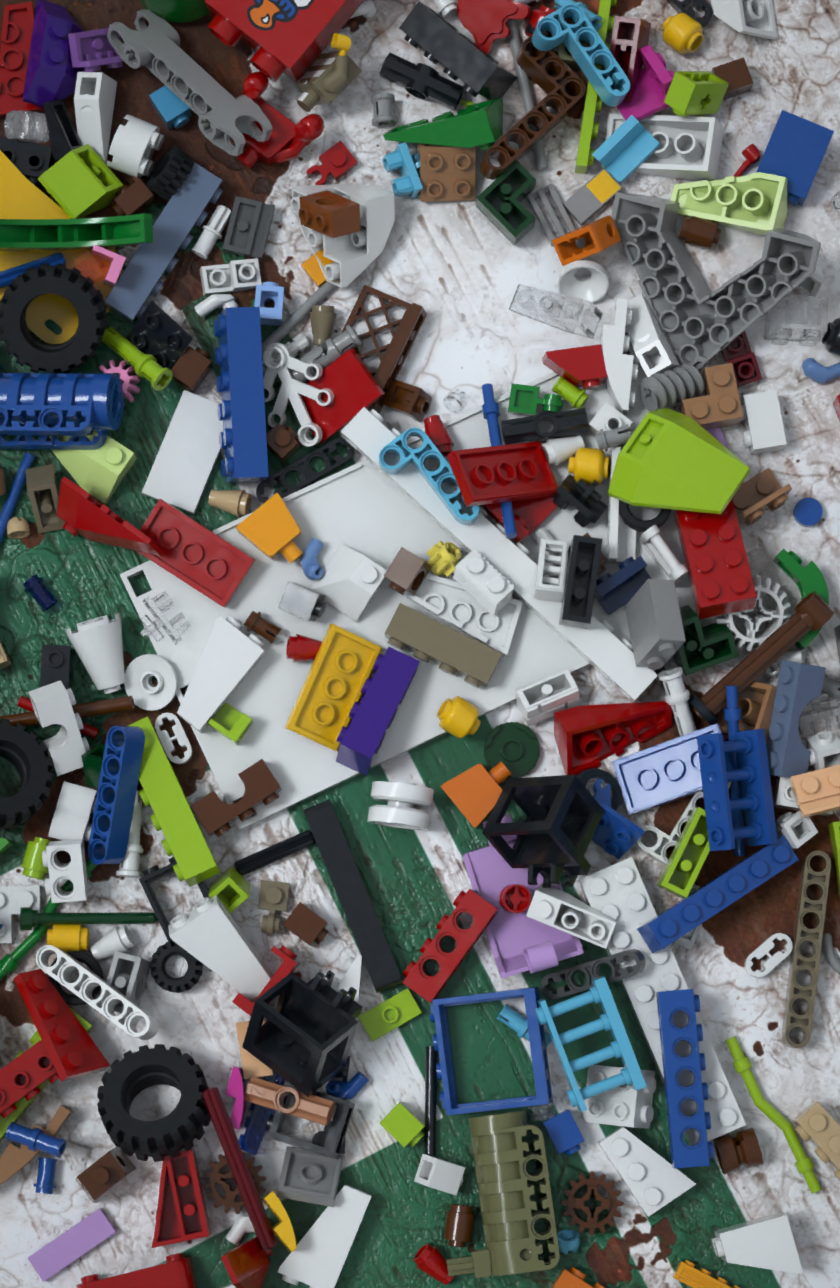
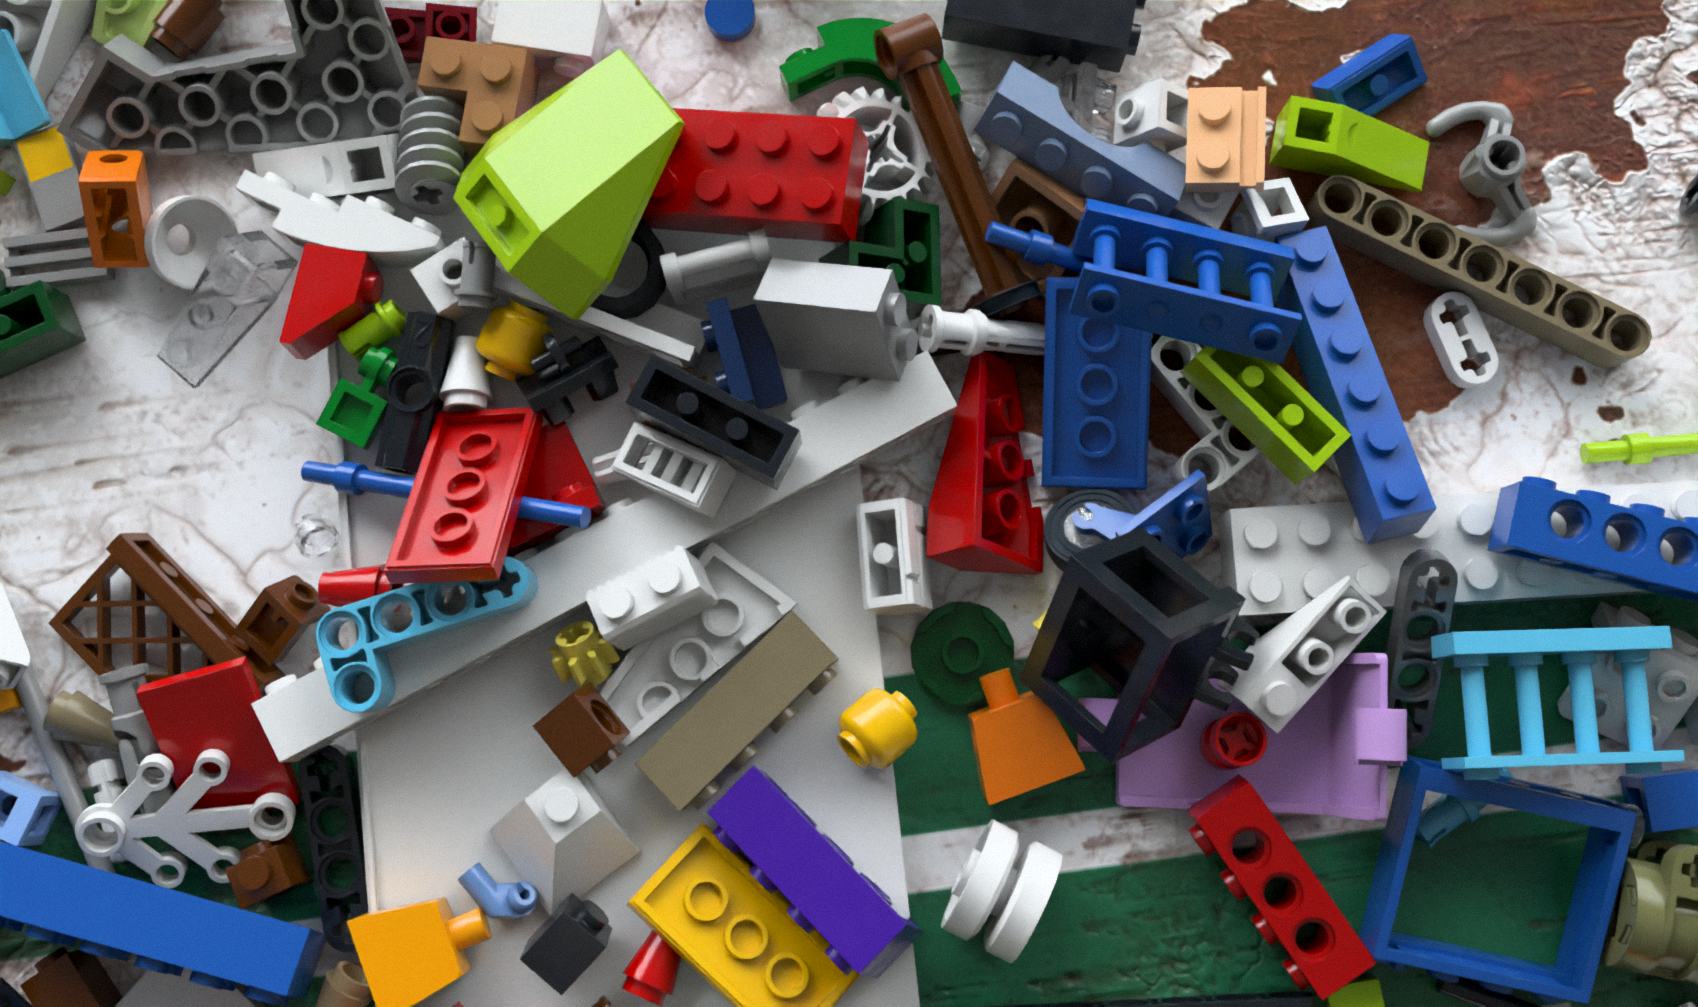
camera: 65 degrees left, 0 degrees up
medium nougat bracket [733,468,792,526] -> none

